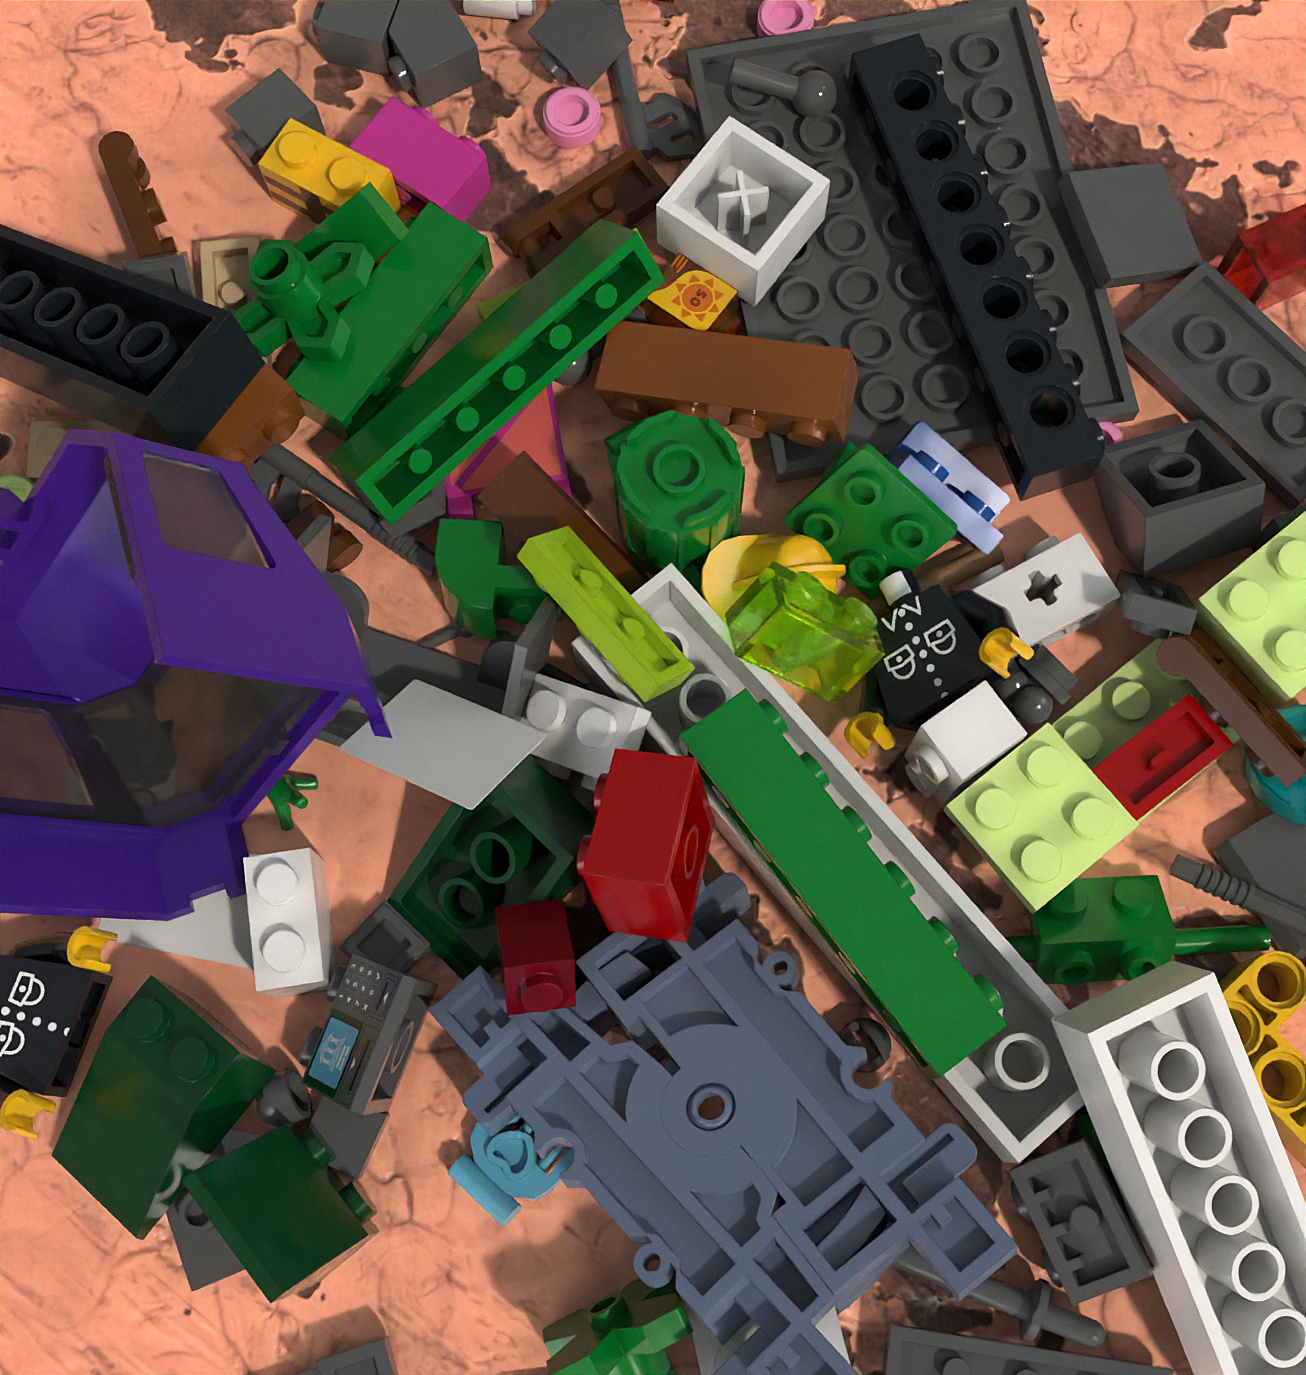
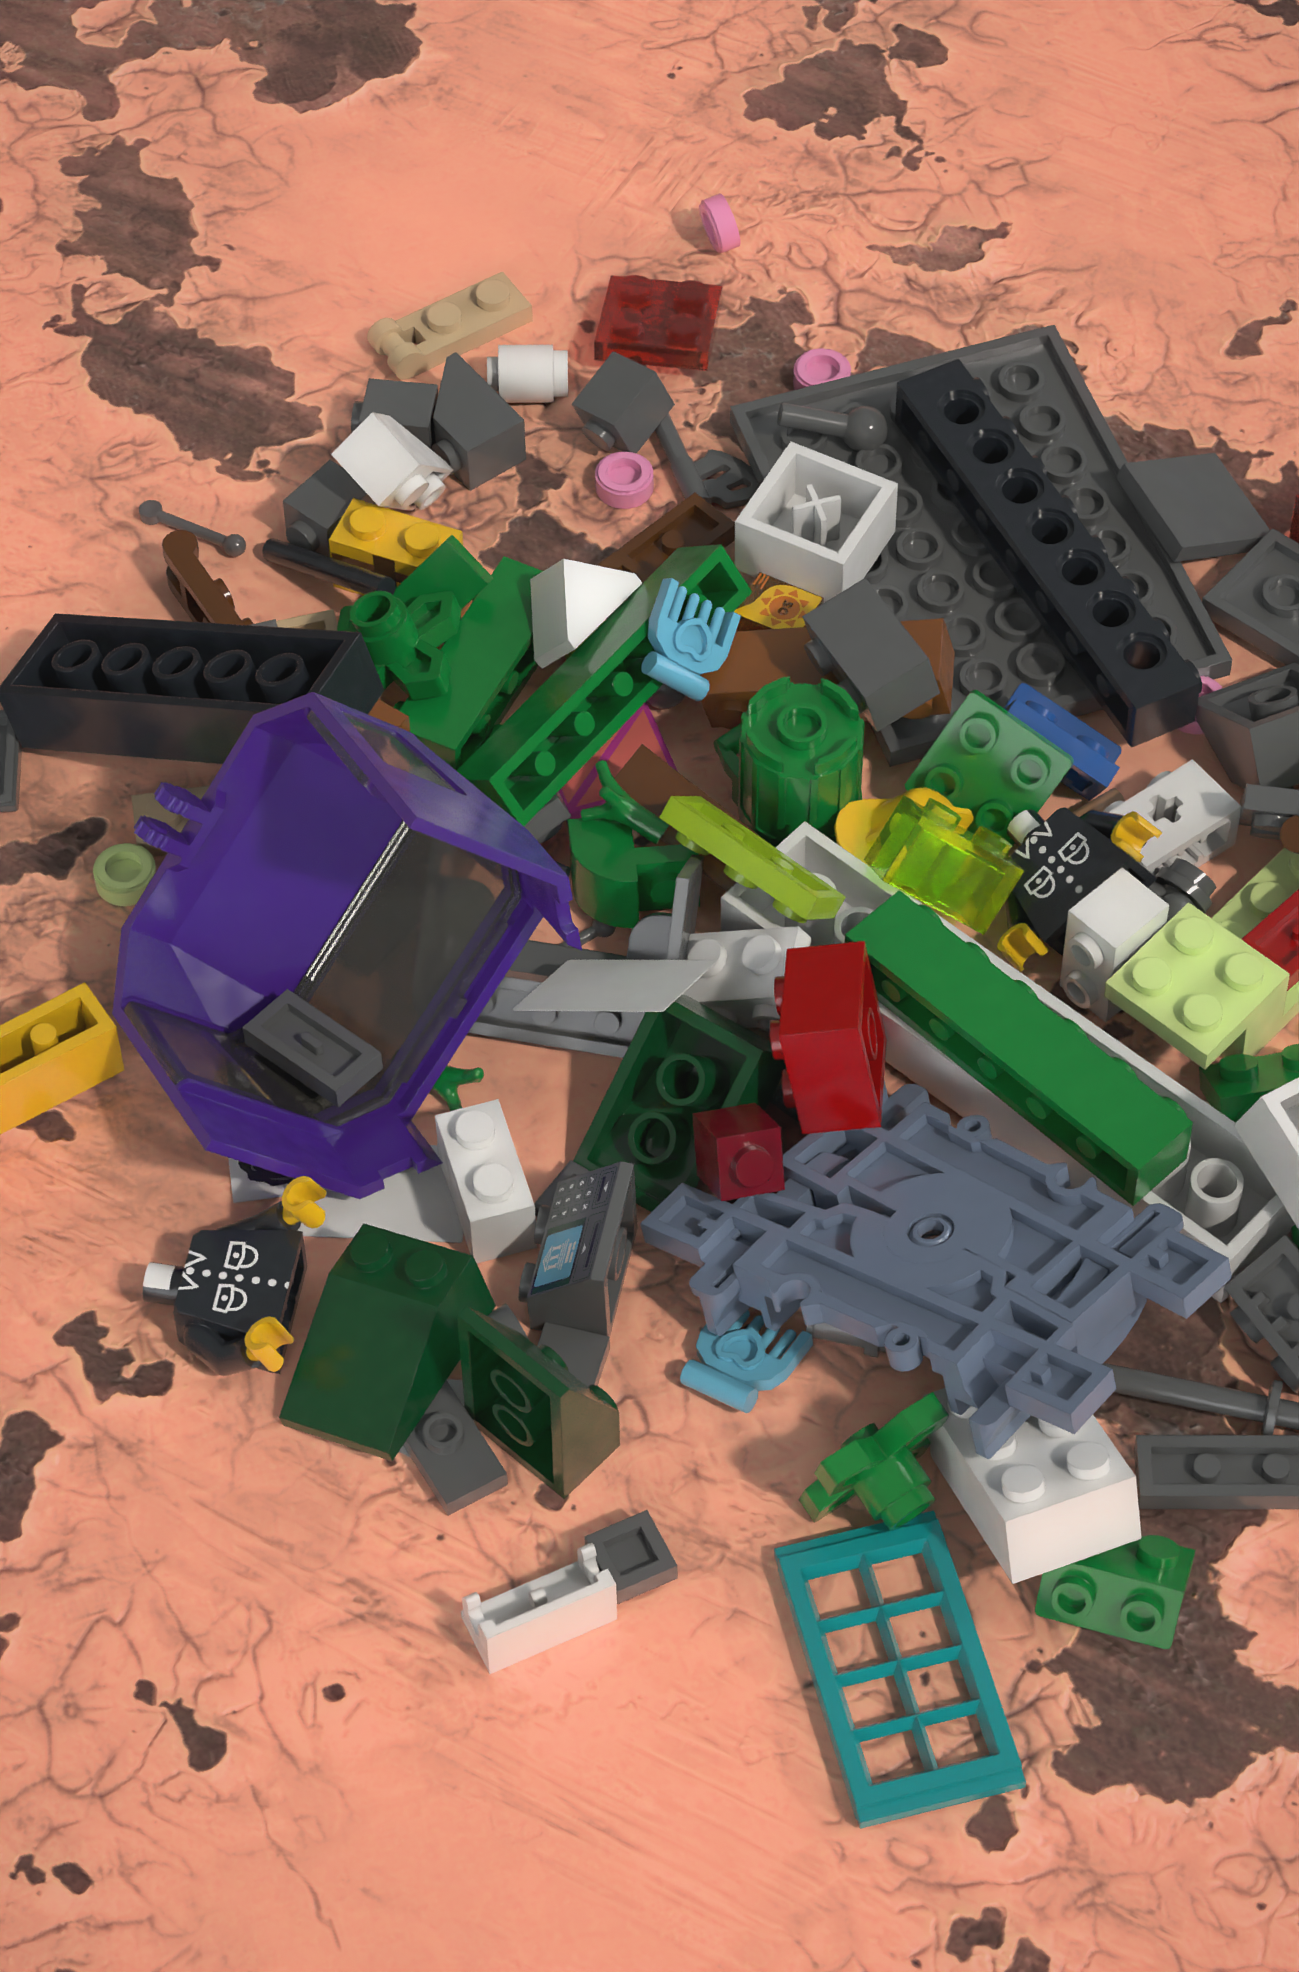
camera: 10 degrees left, 20 degrees down
dark pink brick [349,96,492,222] -> none
none -> dark grey hinge [139,500,246,557]
none -> dark grey plate [243,989,383,1108]
none -> black bar [262,538,396,595]
none -> white slope [331,412,453,511]
none -> white slope [530,559,642,669]
none -> green bar [580,760,669,845]
none -> medium azure piece [641,578,741,701]
none -> dark grey brick [802,578,940,732]

